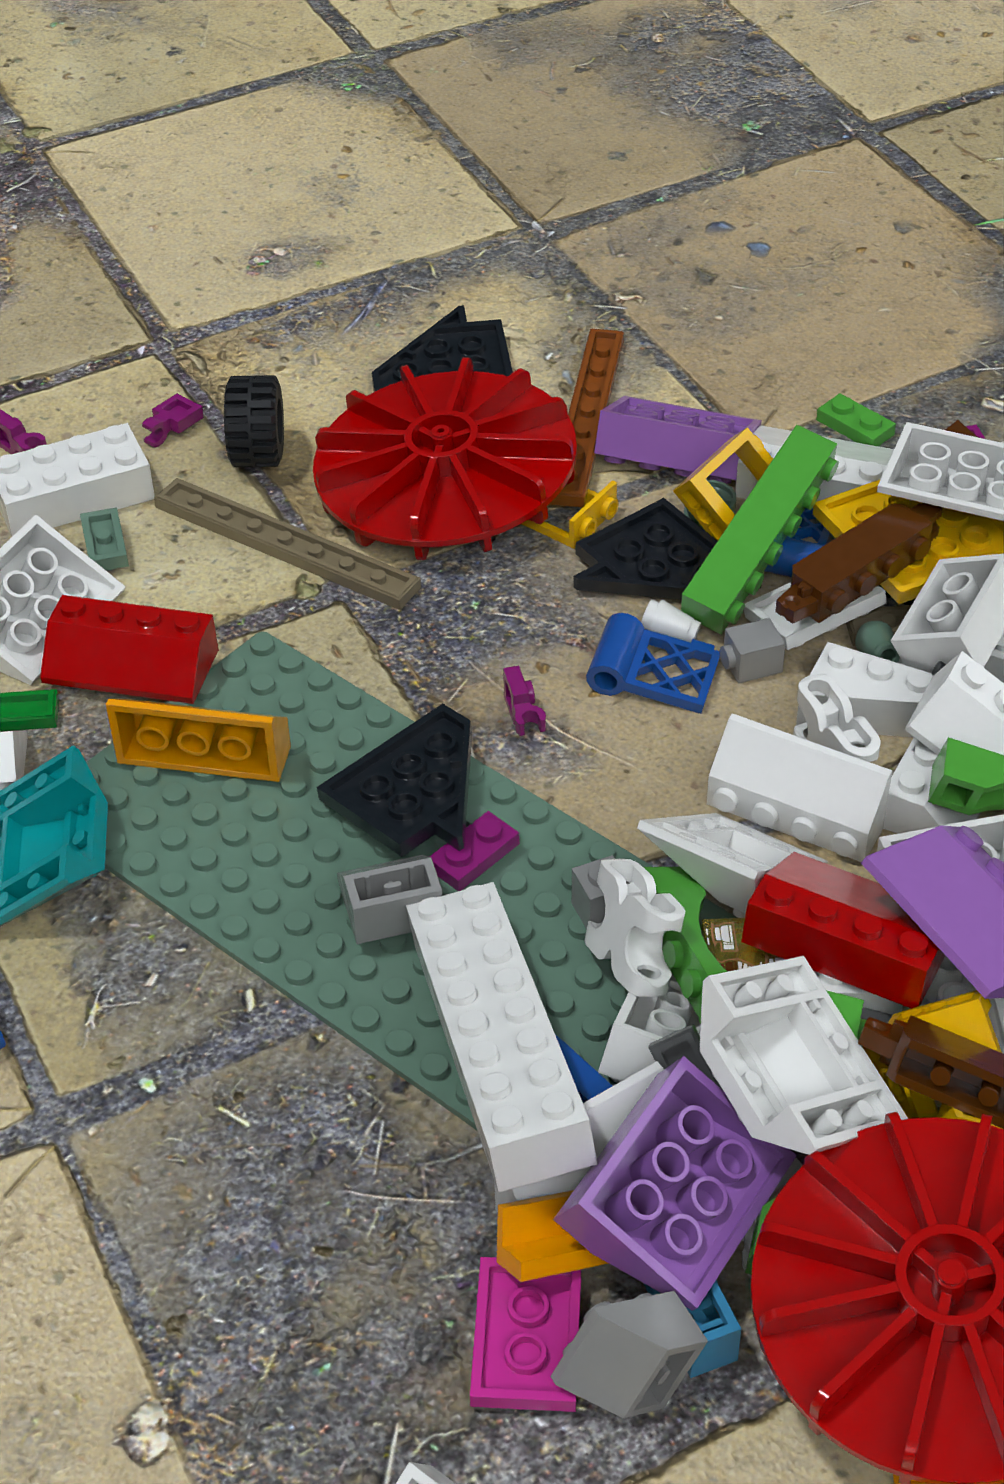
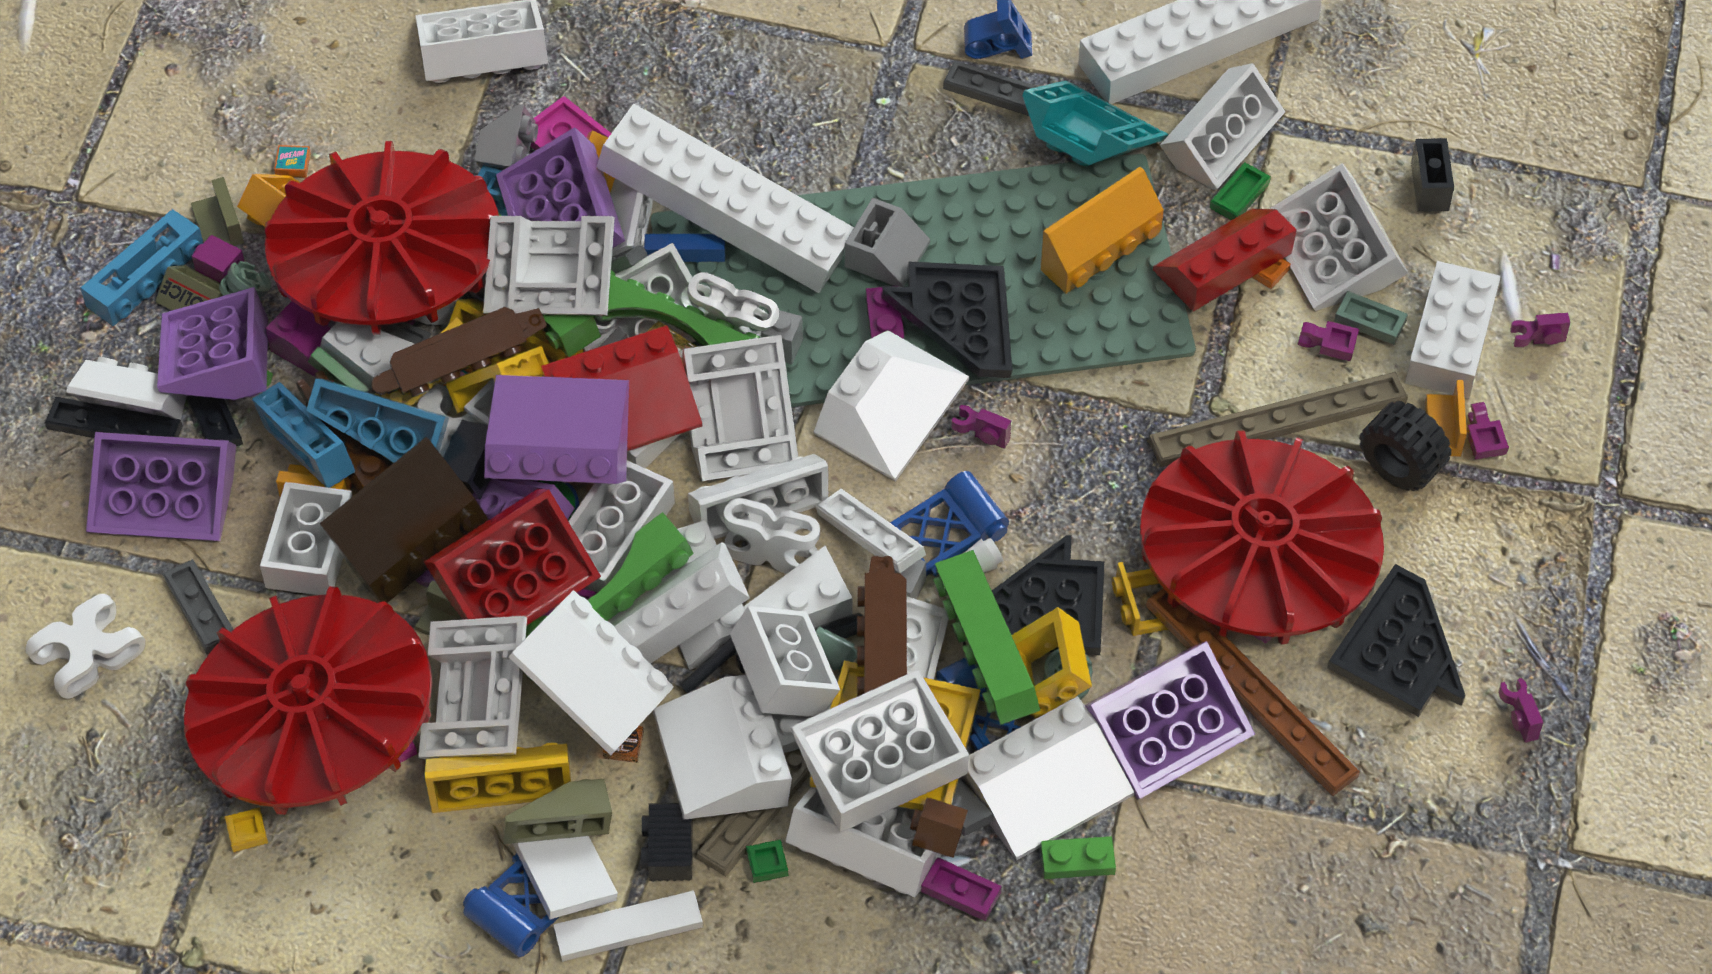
camera: 130 degrees right, 10 degrees up
none -> white slope [814,330,969,482]
none -> white tile [815,489,926,573]
none -> dark grey tile [943,60,1038,116]
none -> magenta plate [1298,321,1359,362]
none -> light orange panel [1425,380,1467,457]
none -> magenta plate [1498,678,1544,743]

